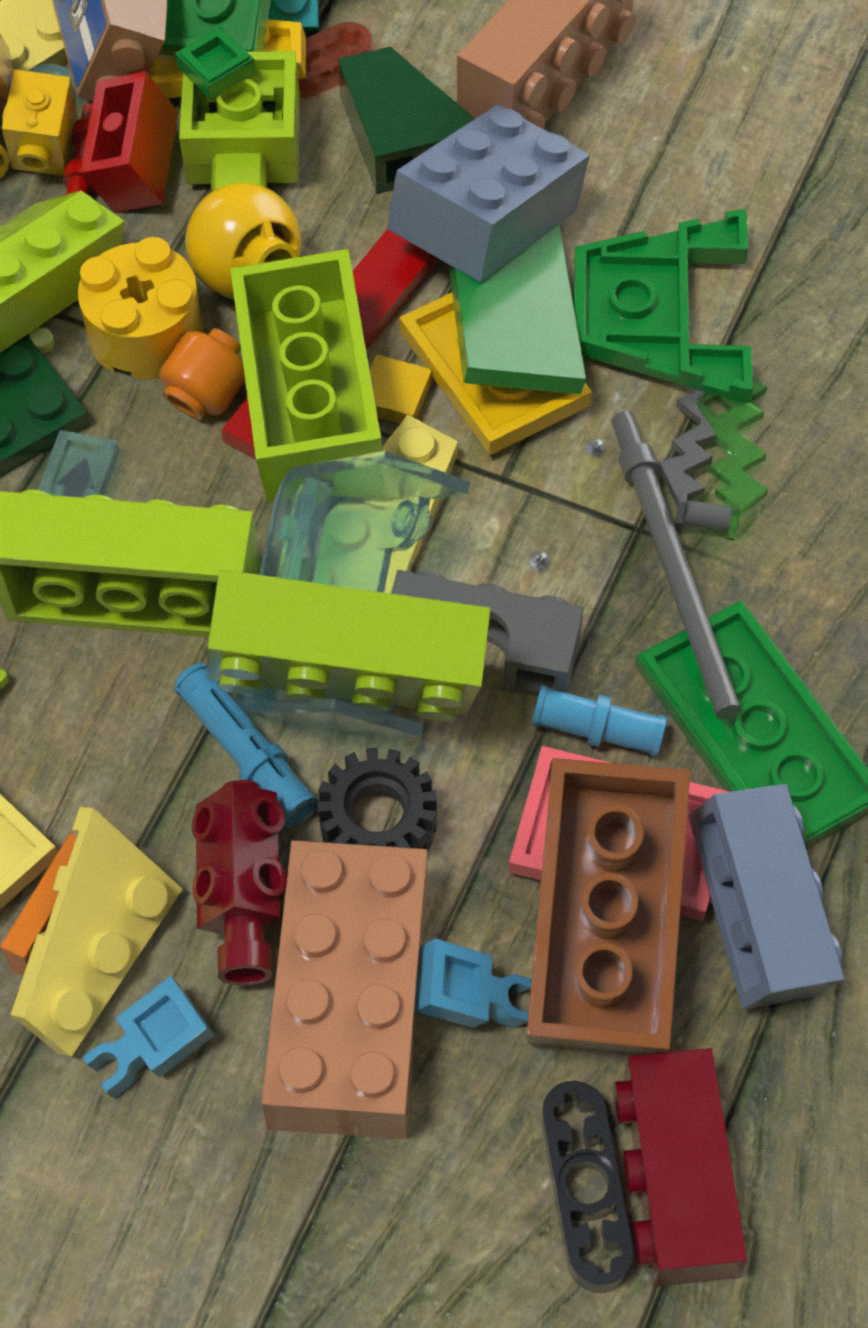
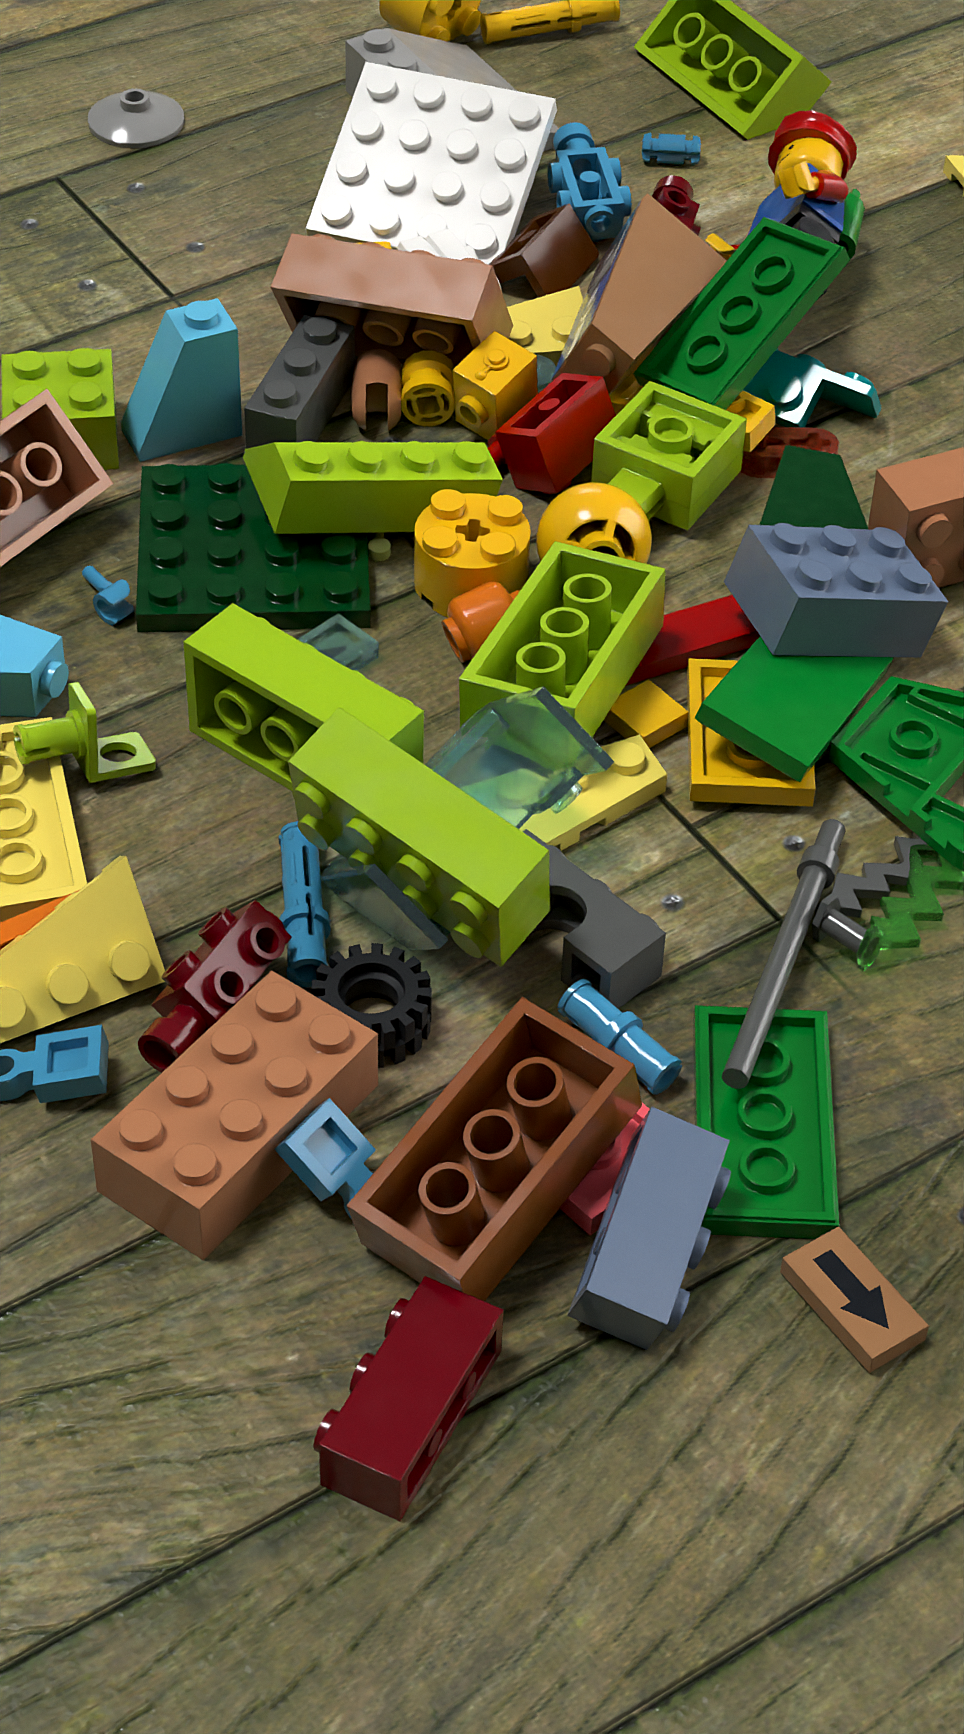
camera: 30 degrees right, 15 degrees down
green tile [175,27,256,100] -> none
black beam [541,1081,634,1293] -> none

